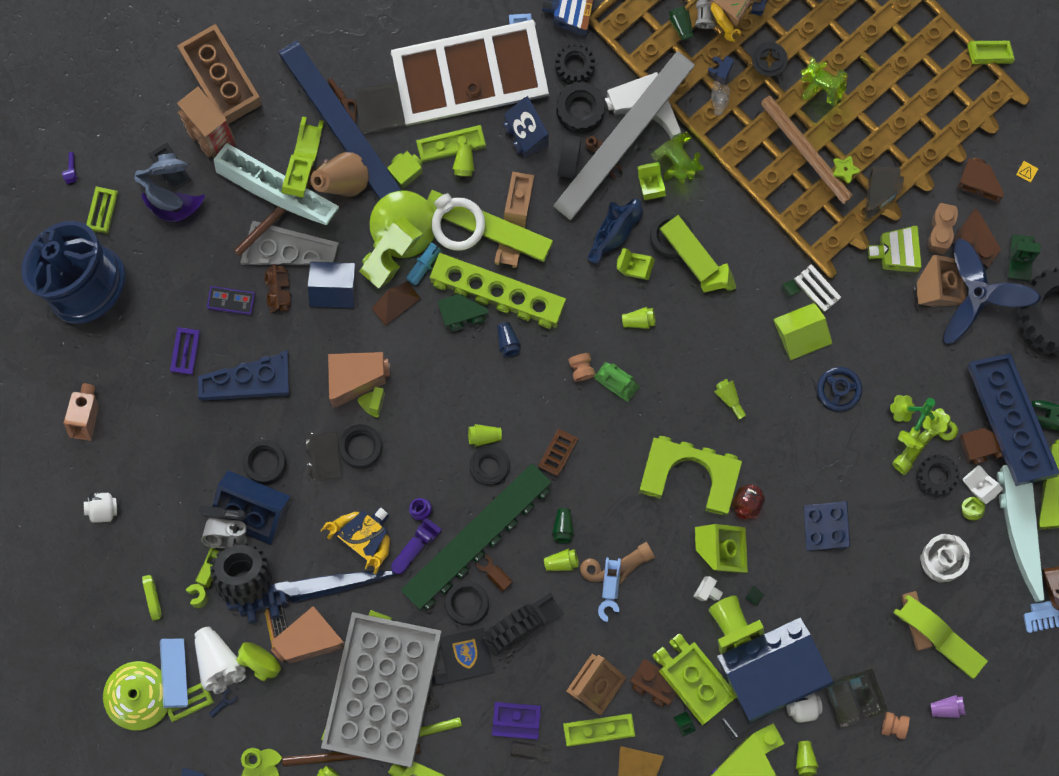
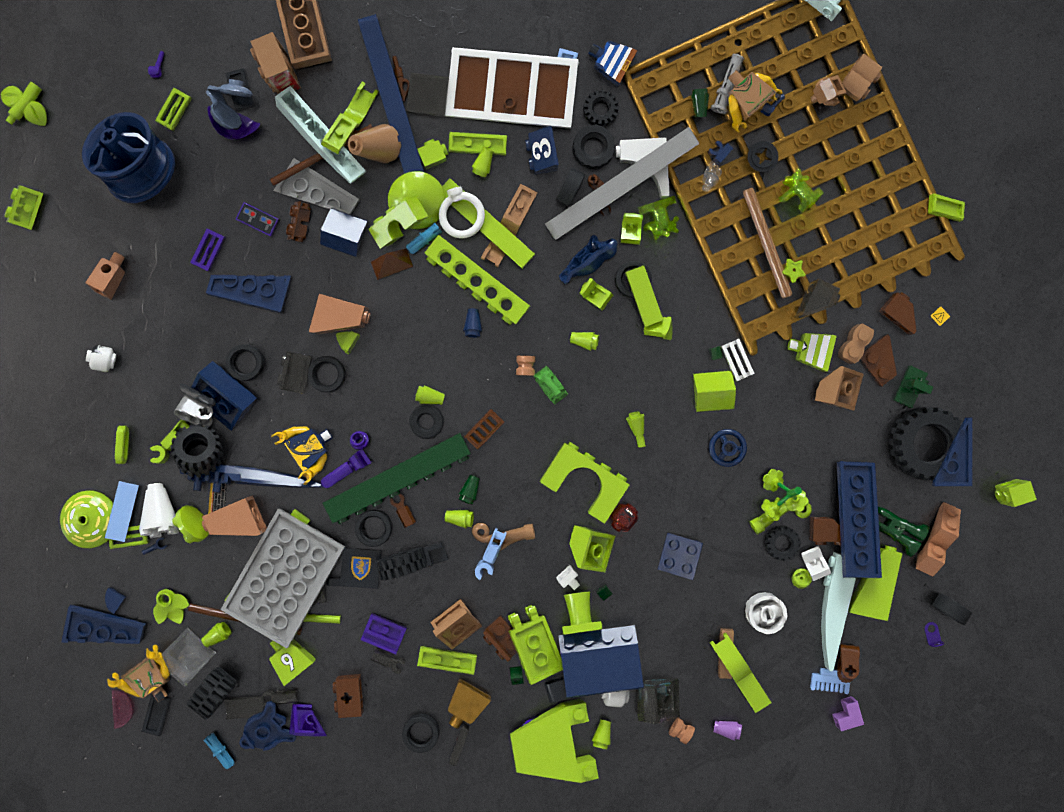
camera: 15 degrees right, 10 degrees up
dark green slope [437,294,489,332] -> none
dark blue piece [944,239,1041,344] -> none

